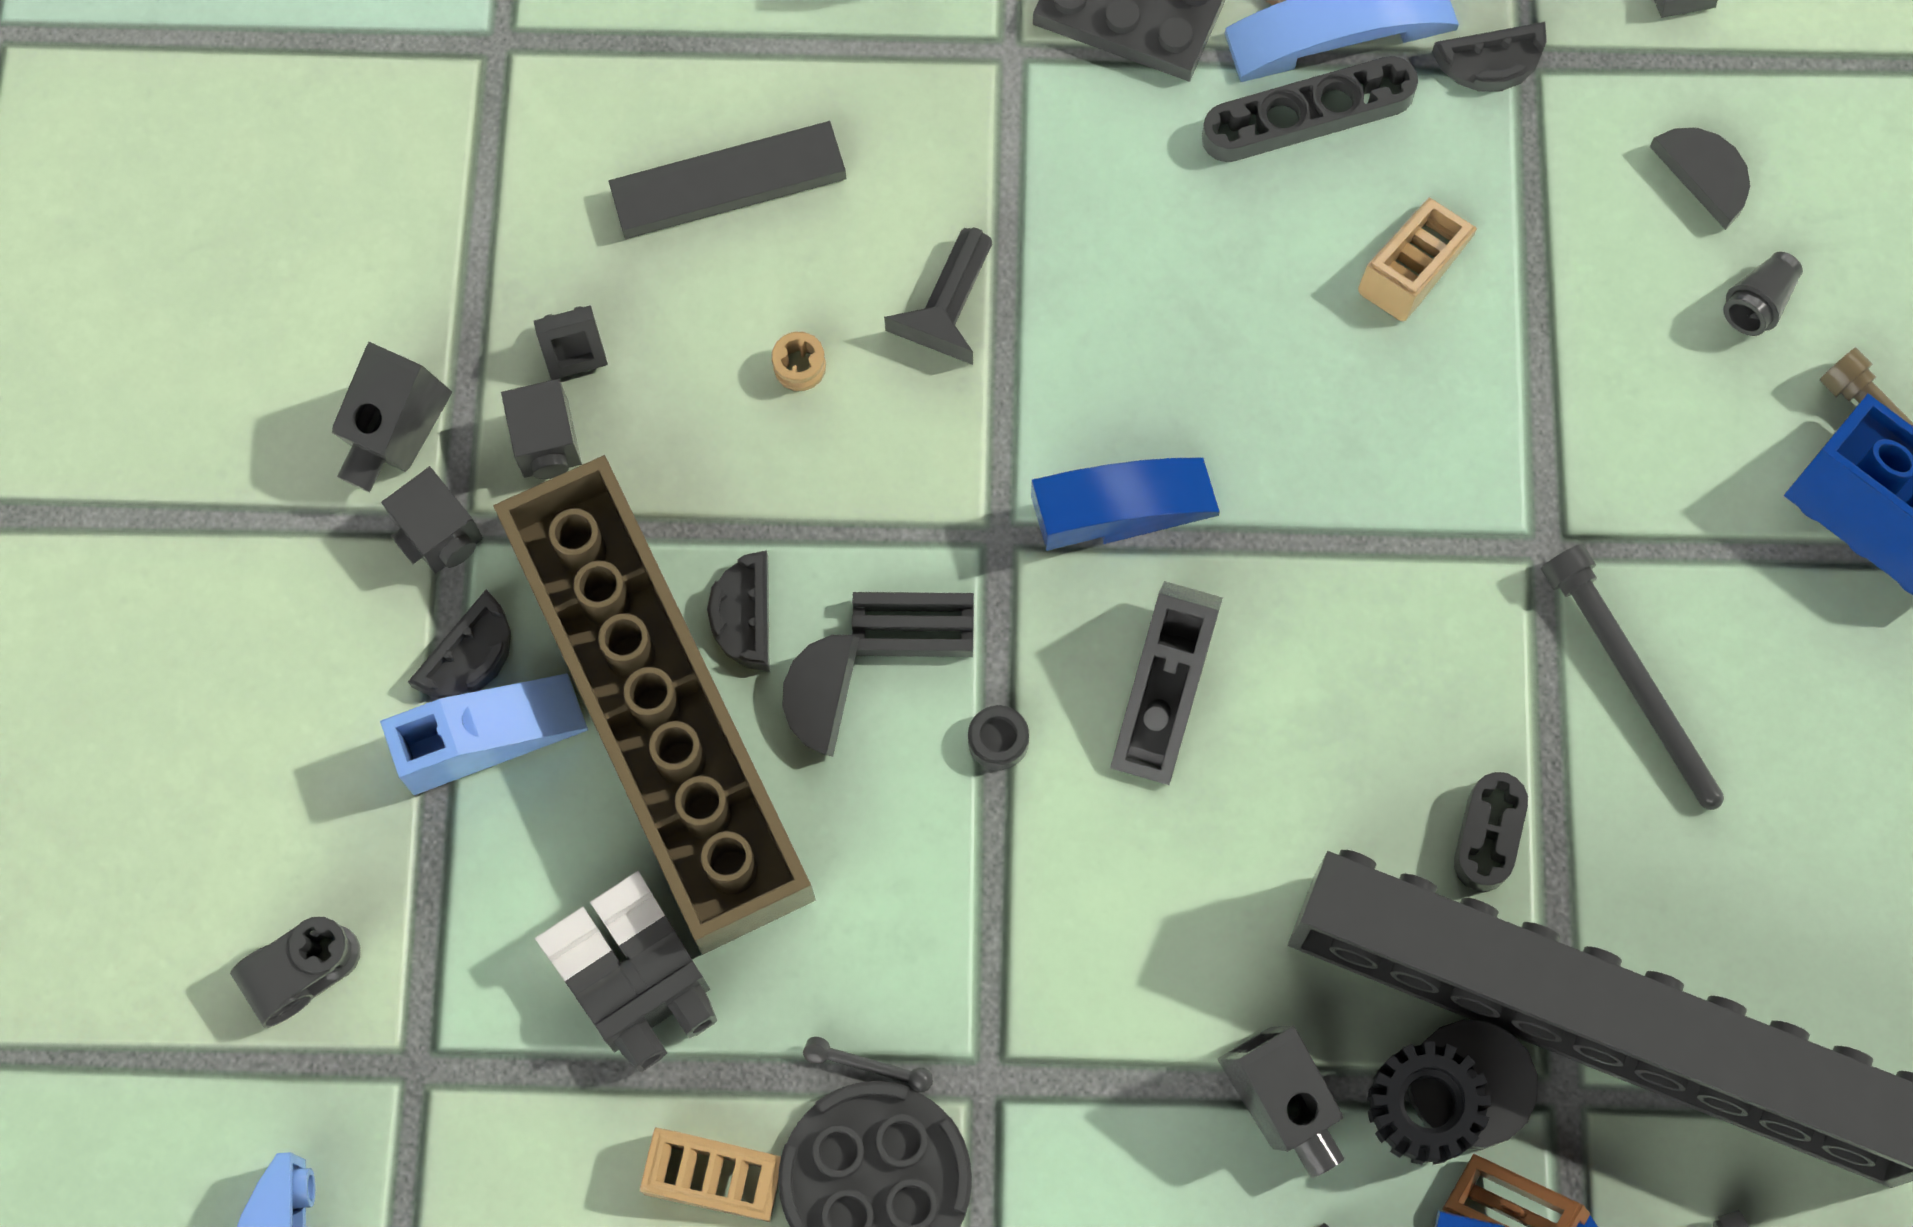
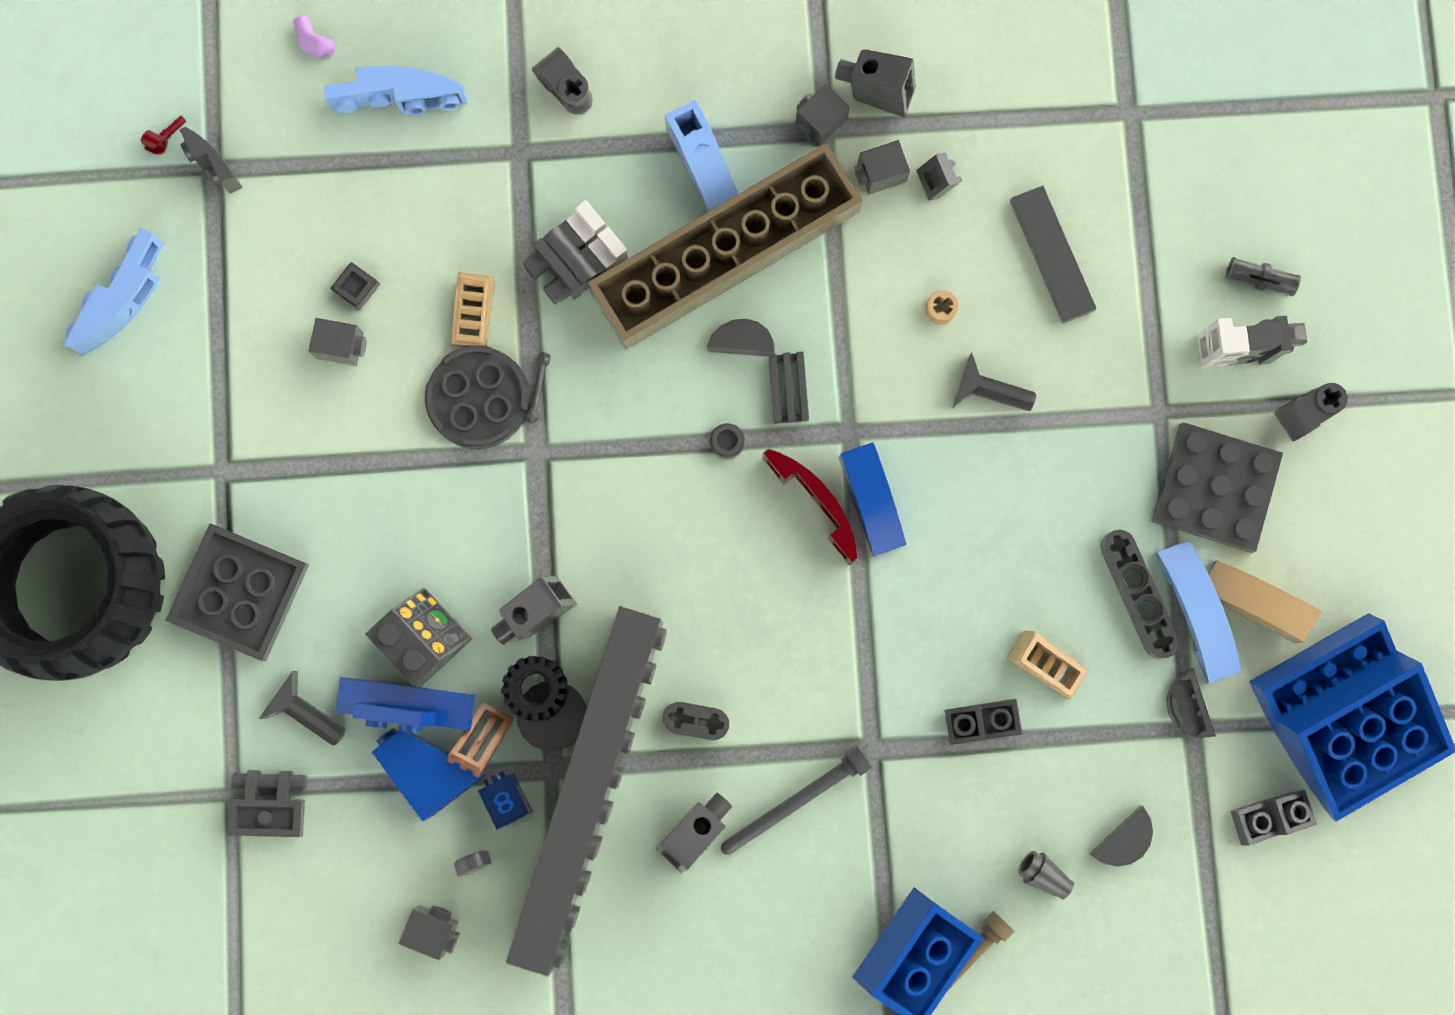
camera: 80 degrees right, 10 degrees up
dark grey tile [408,589,511,698] -> none
dark grey tile [707,550,770,672] -> none
dark grey slope [1110,581,1223,785] -> none
none -> dark blue brick [478,771,533,830]
none -> dark grey torso [655,792,732,873]
none -> dark red slope [762,449,858,566]
none -> dark grey slope [944,699,1023,745]

